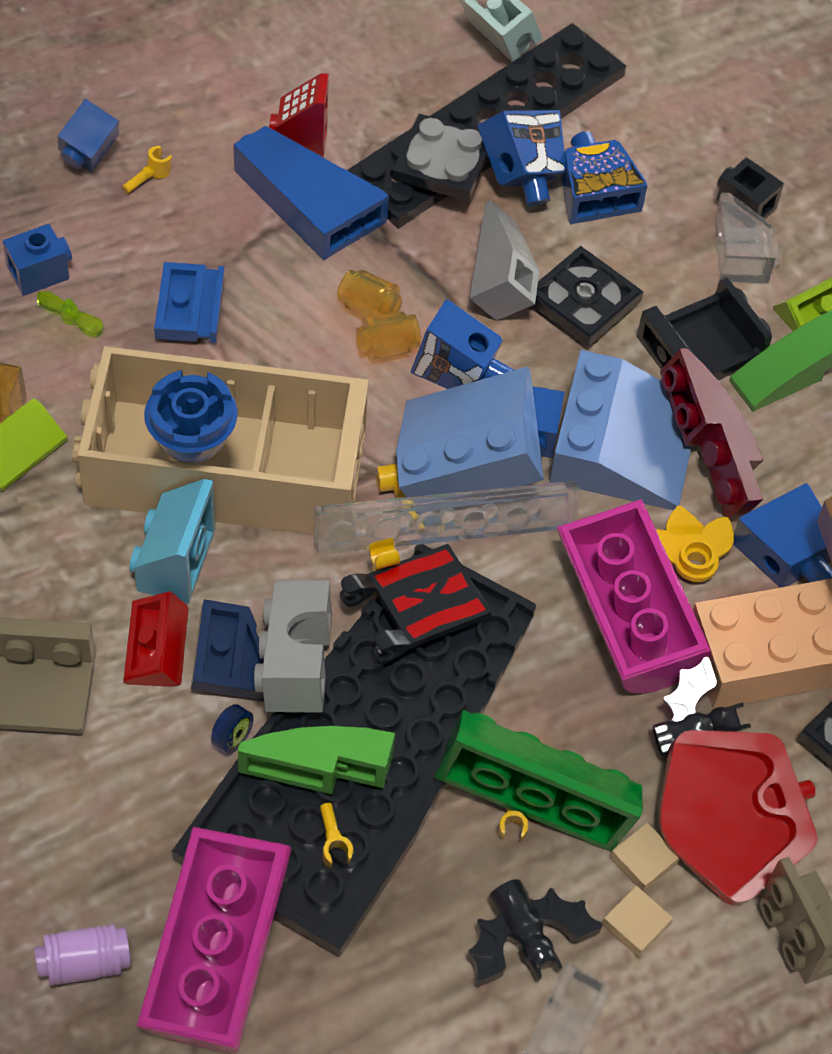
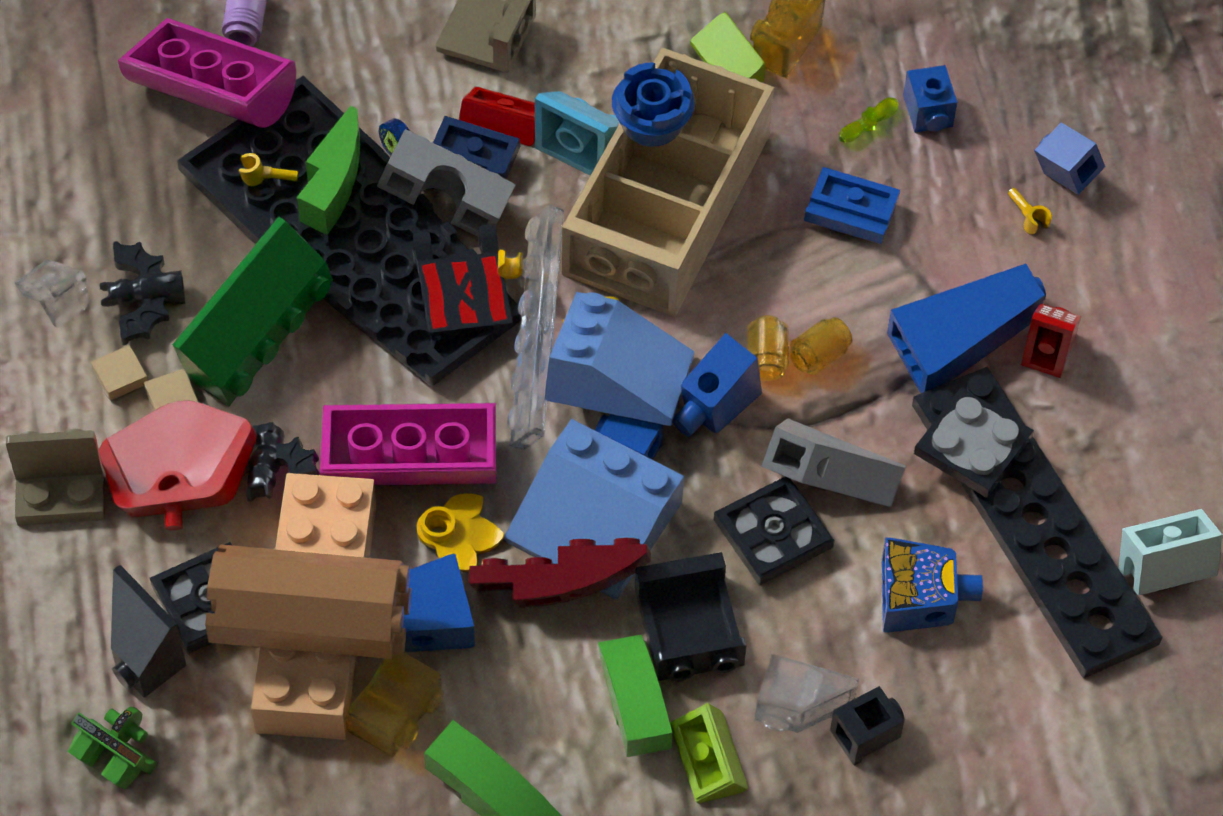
camera: 110 degrees right, 0 degrees up
blue torso [478,110,566,206] -> none

